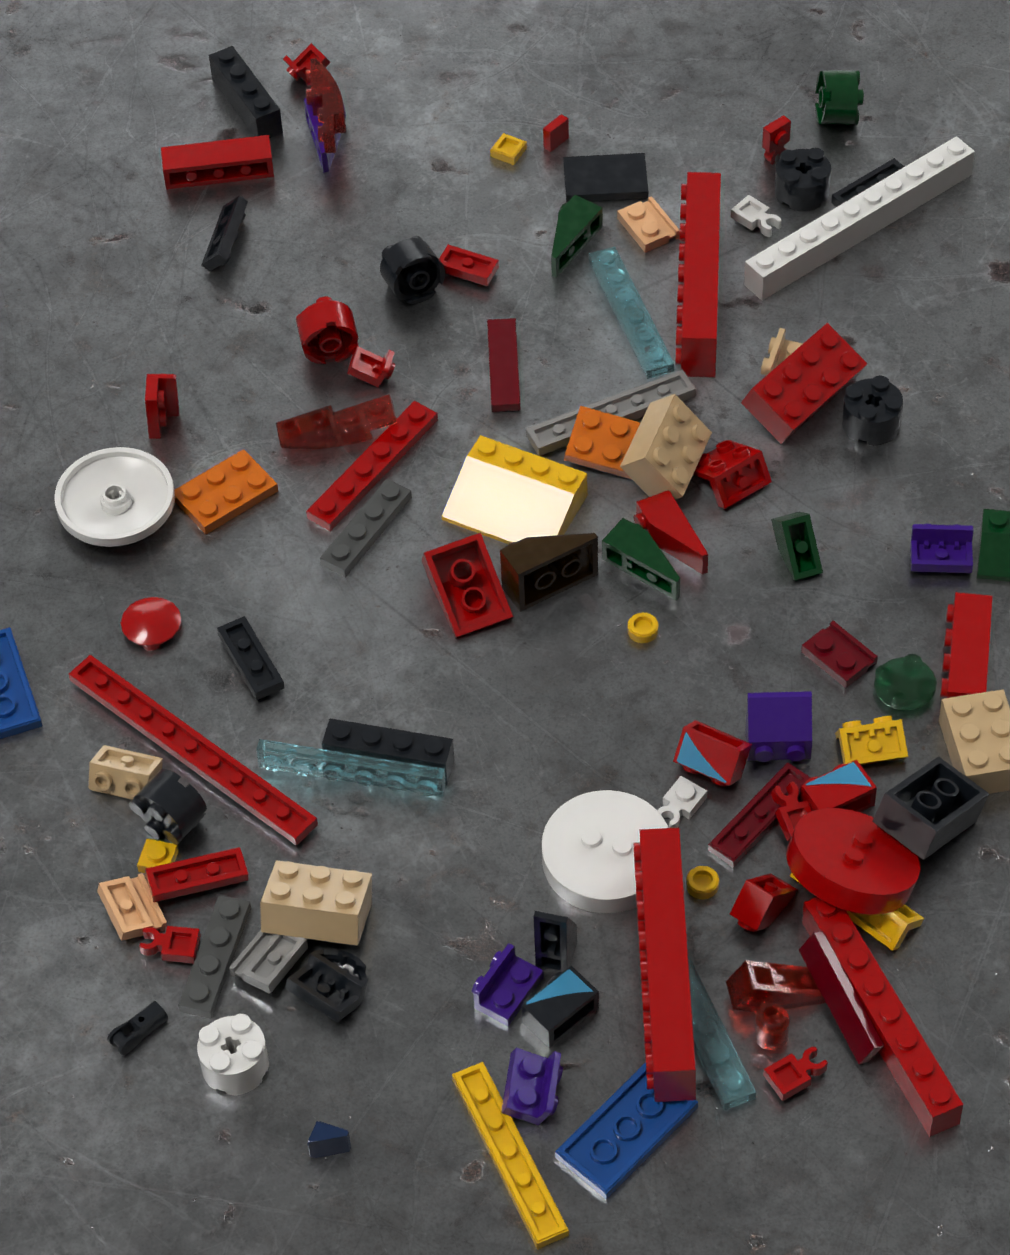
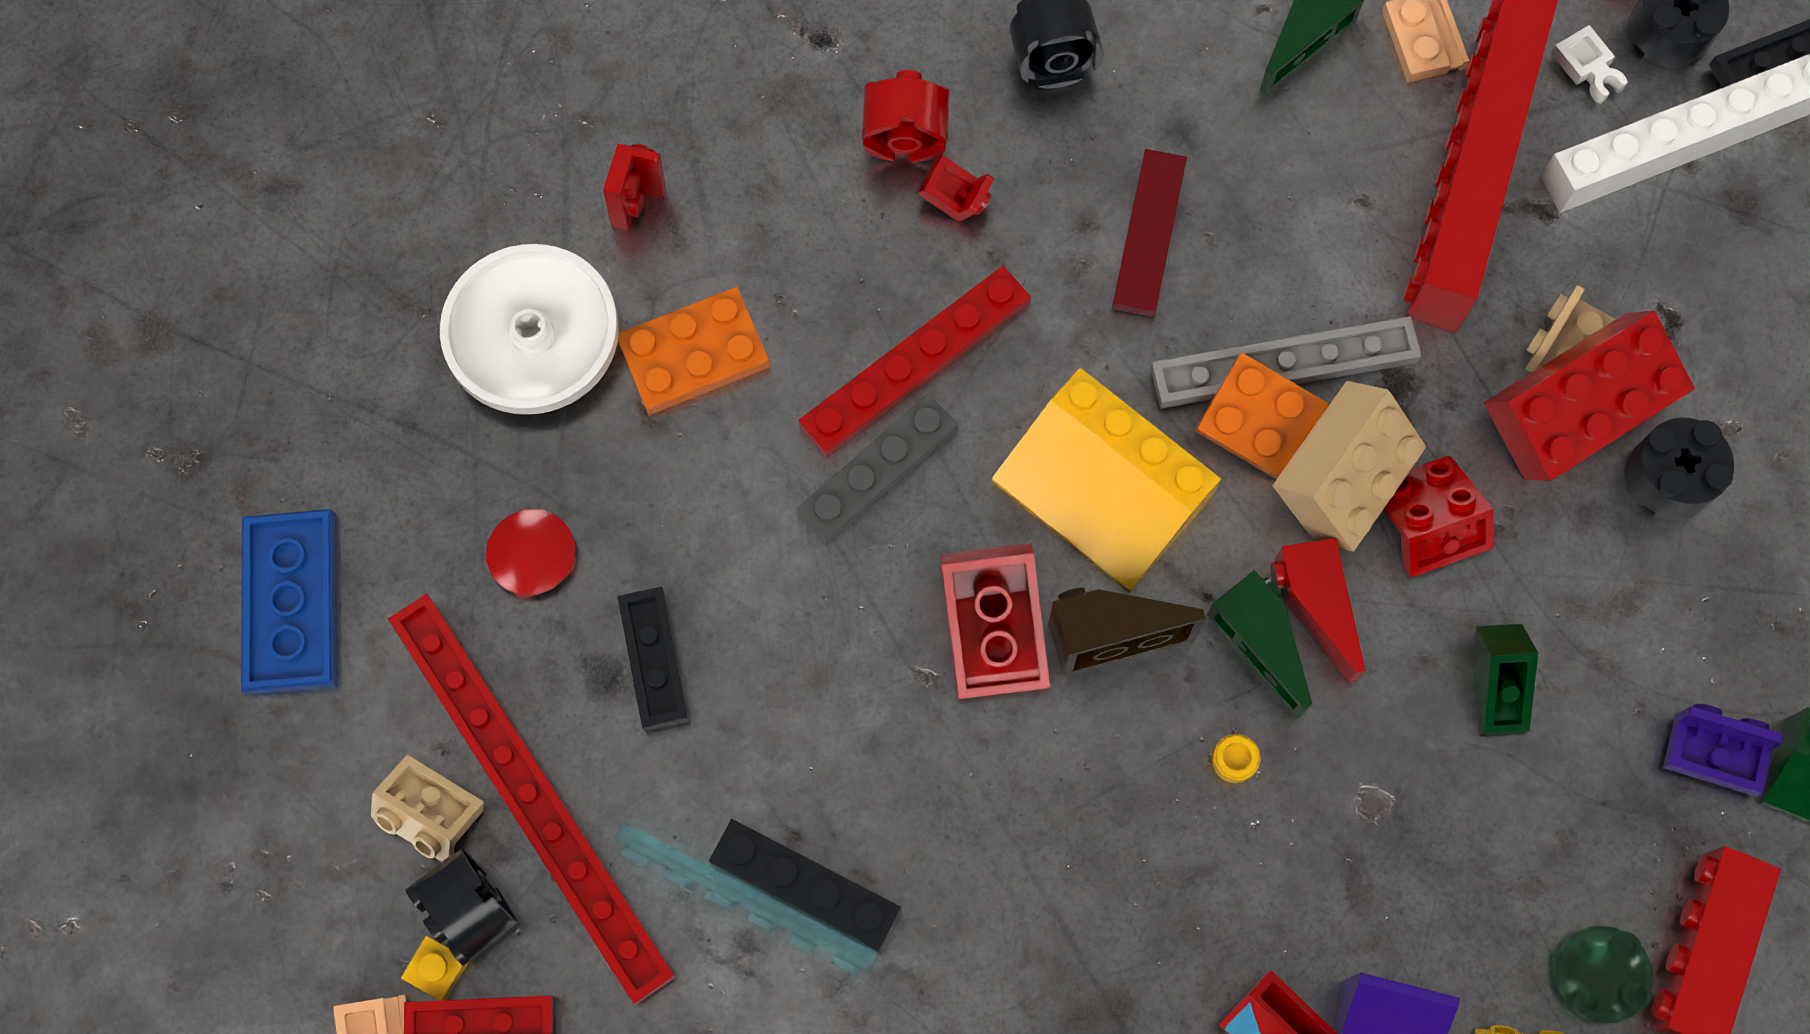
camera: 15 degrees right, 20 degrees up
clear red slope [276,394,398,450] -> none
red plate [439,244,499,286] -> none
clear light blue plate [589,246,674,379] -> none
dark red plate [801,621,878,689] -> none

